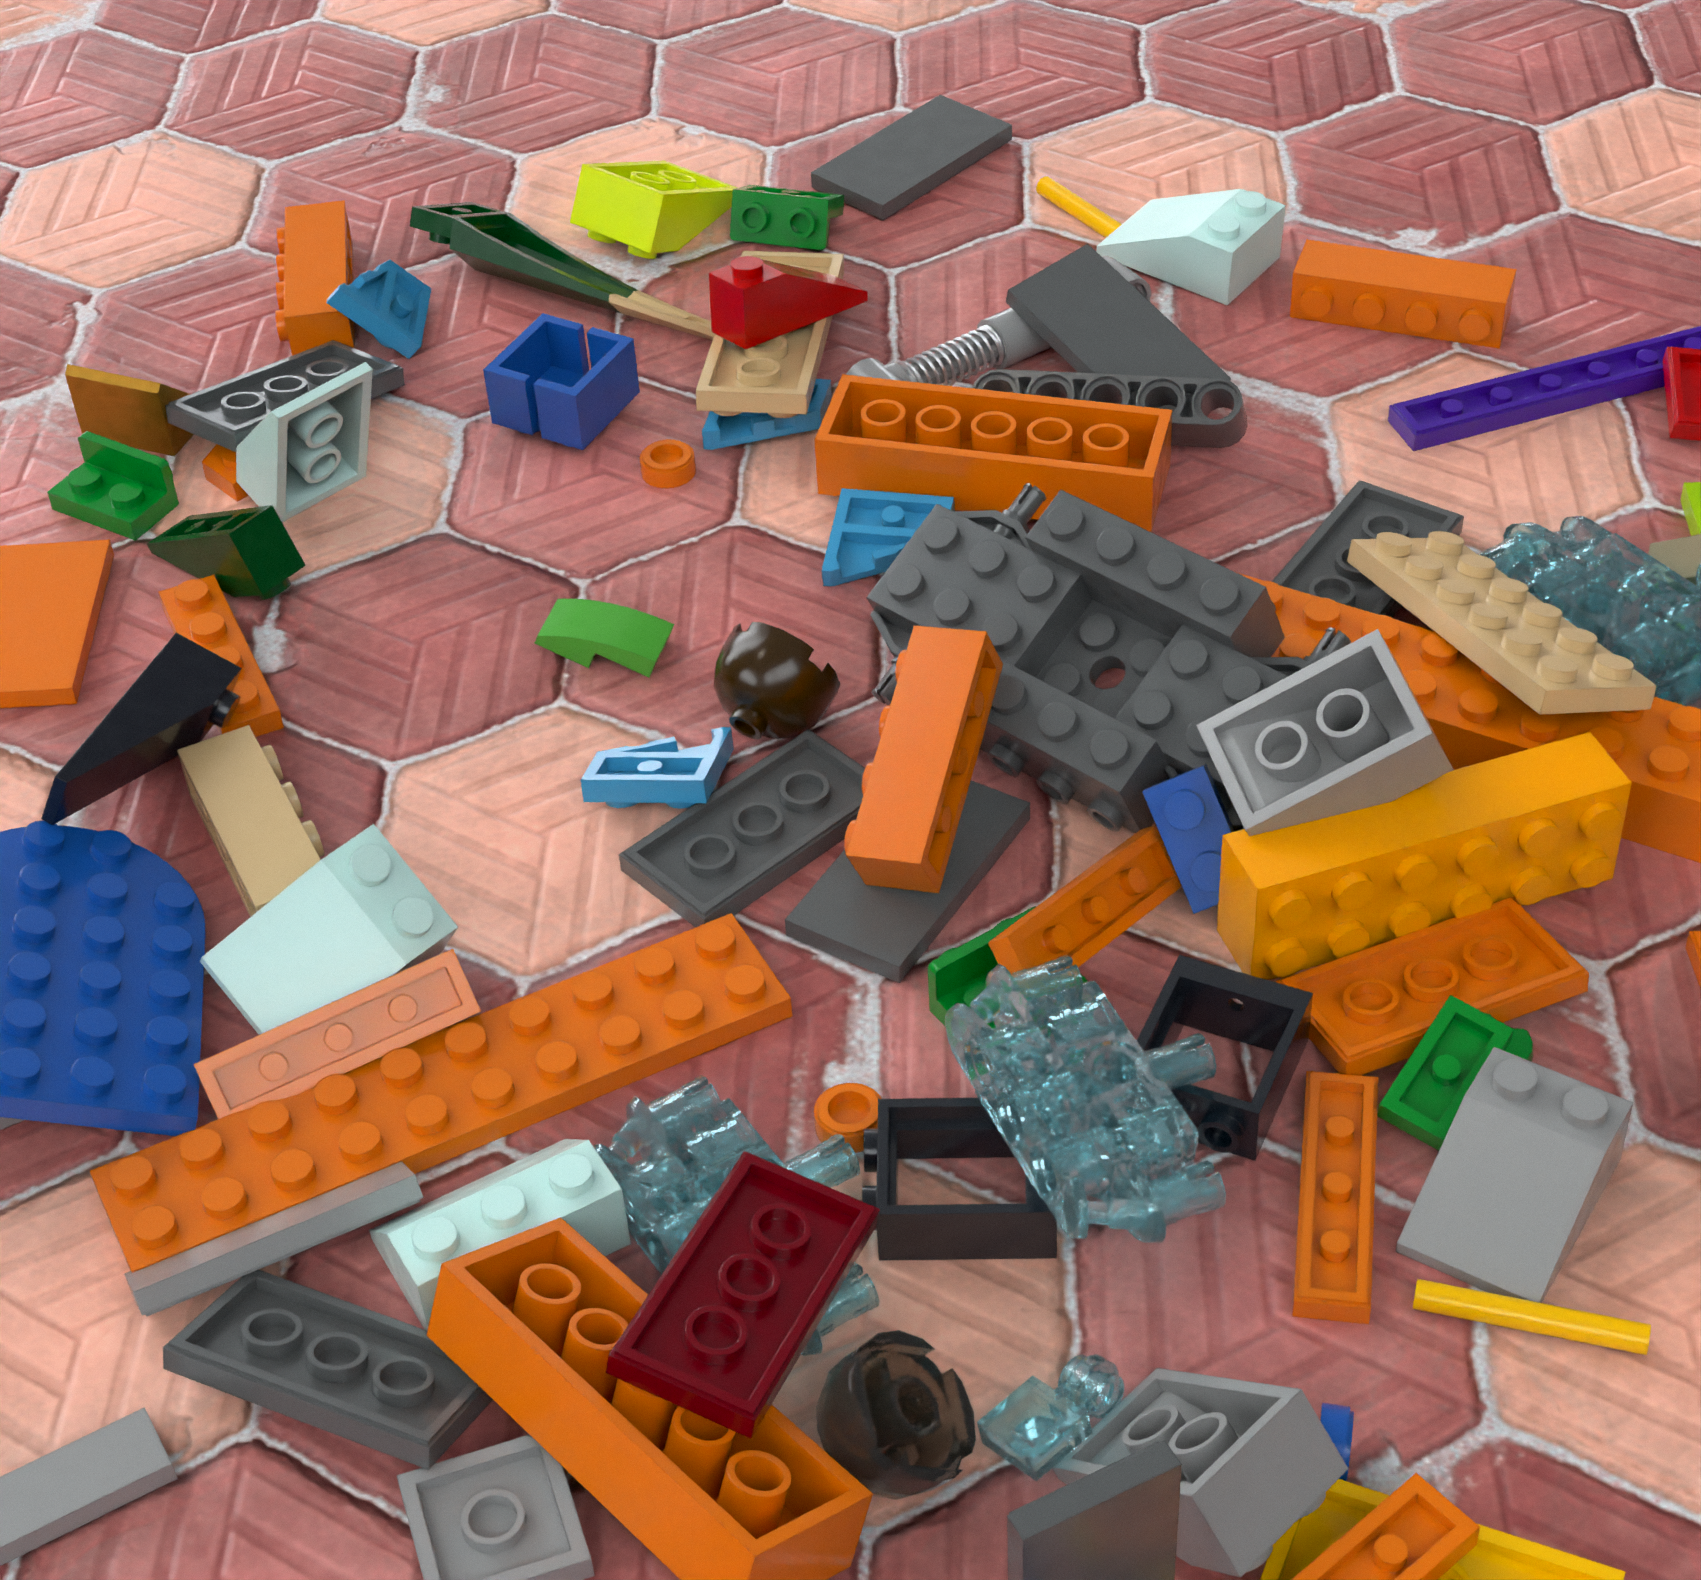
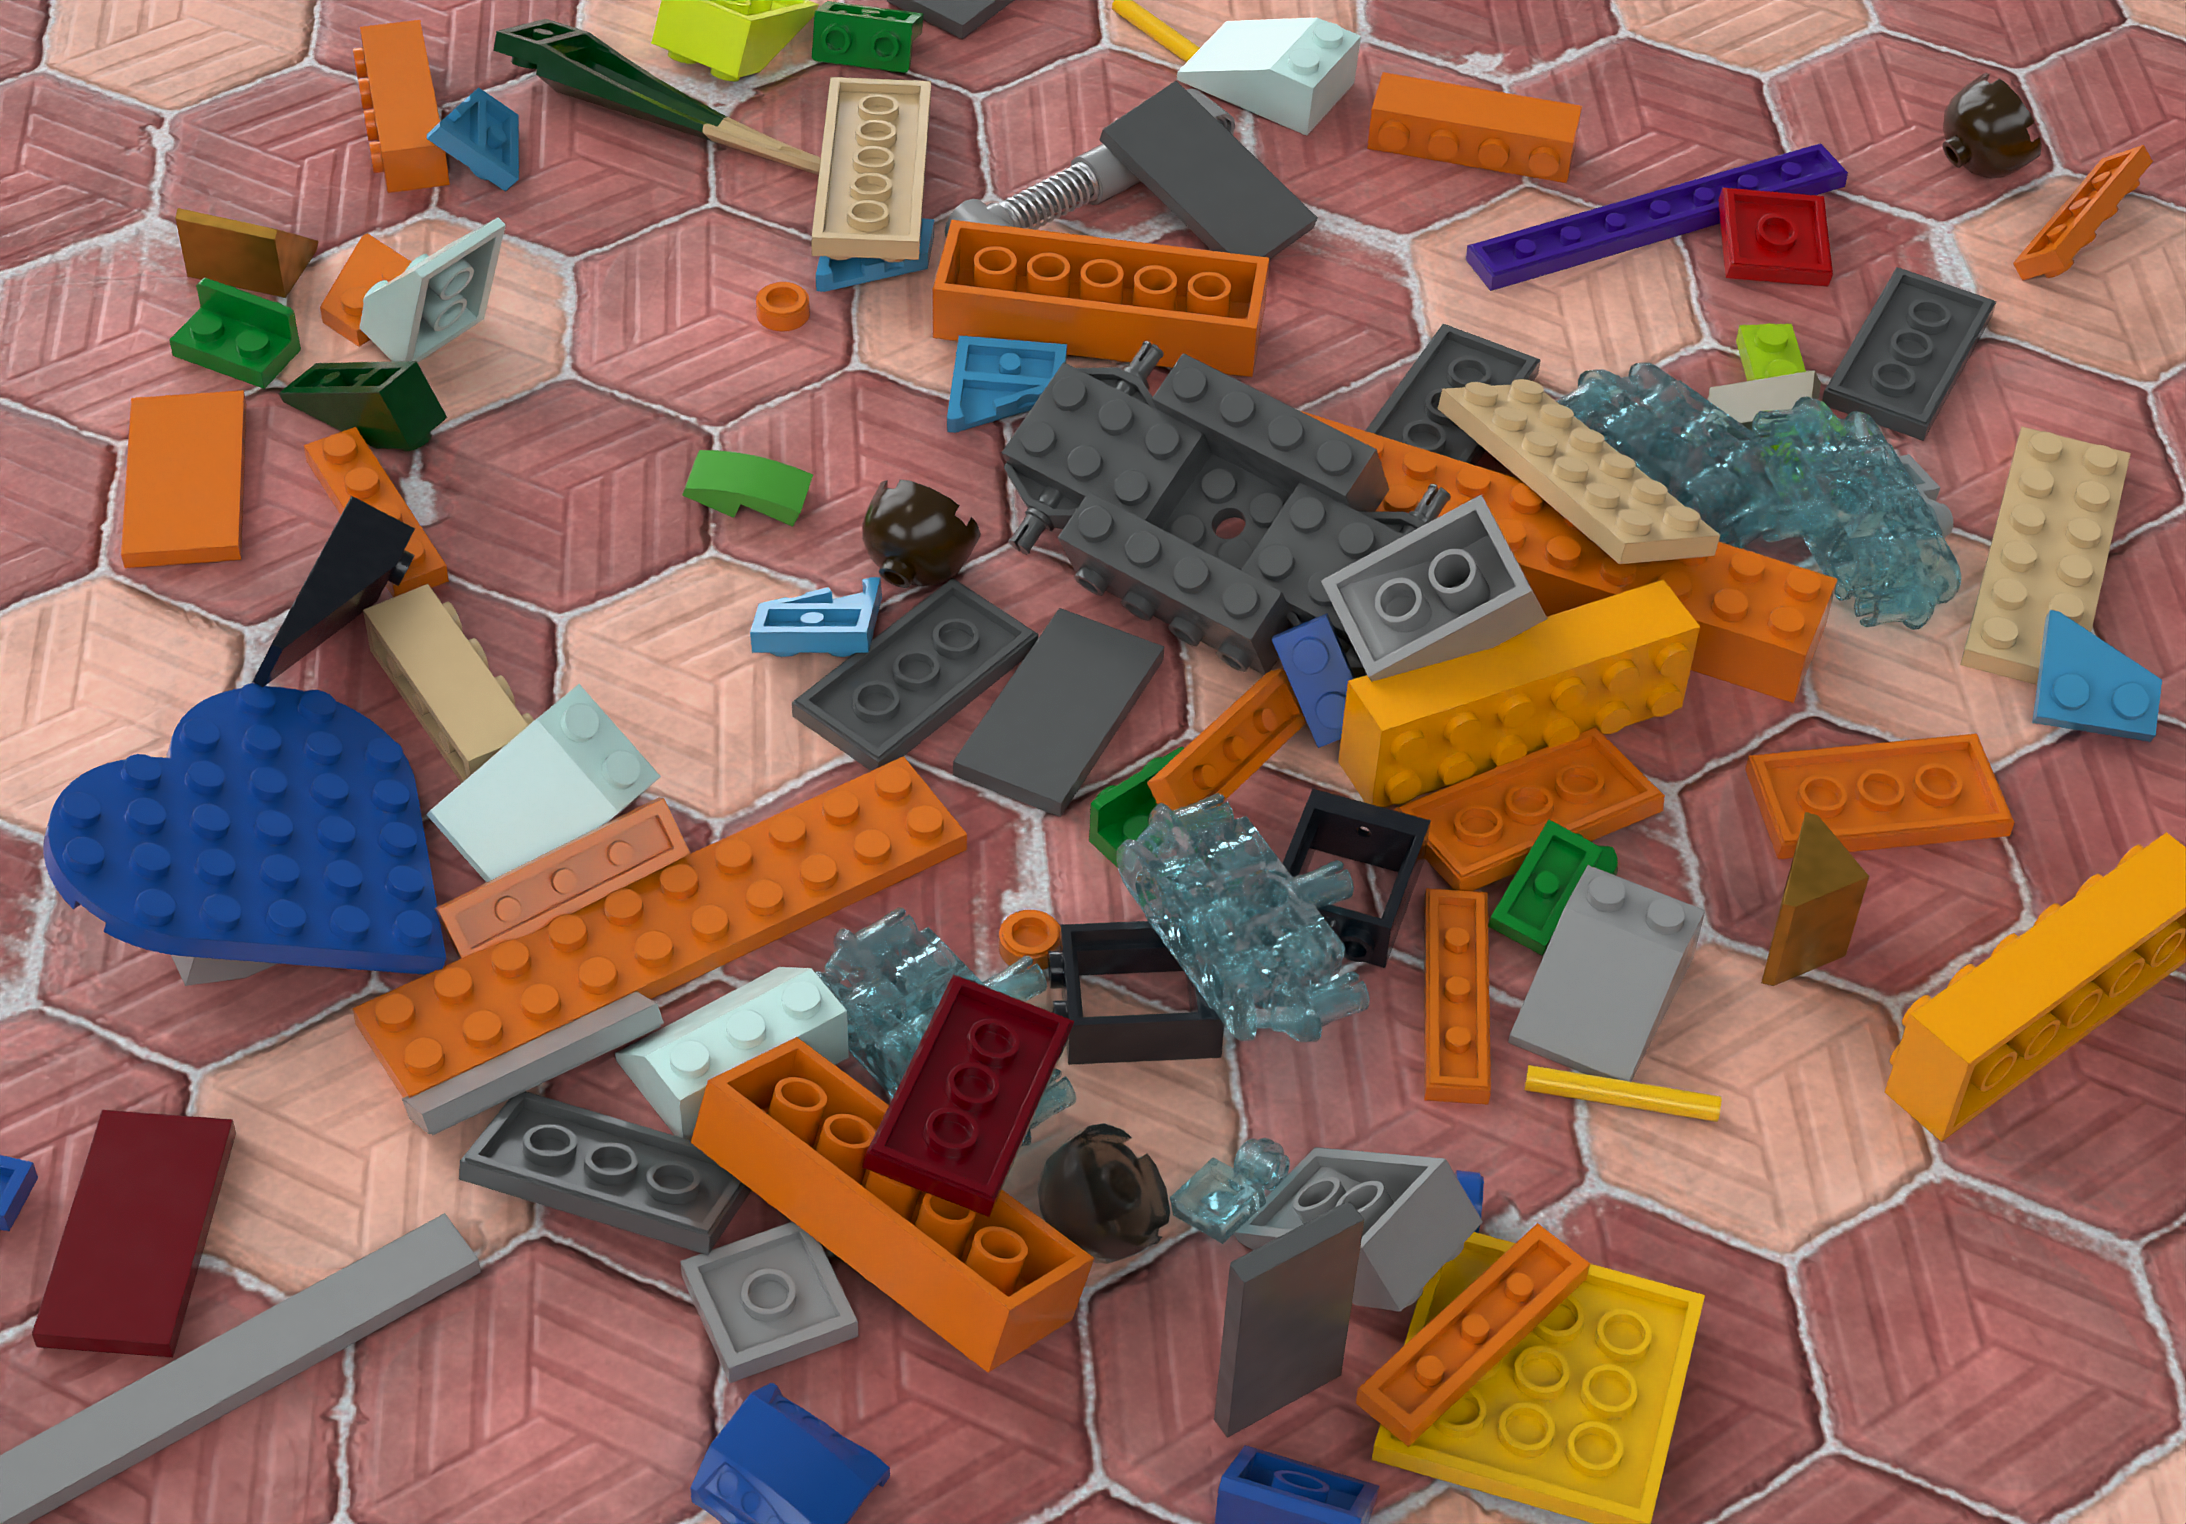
camera: 10 degrees left, 5 degrees up
dark grey tile [165,340,405,452] -> none
blue piece [483,313,640,450] -> none
red slope [709,256,868,349] -> none
orange brick [844,626,1003,893] -> none
dark grey beam [972,369,1248,448] -> none

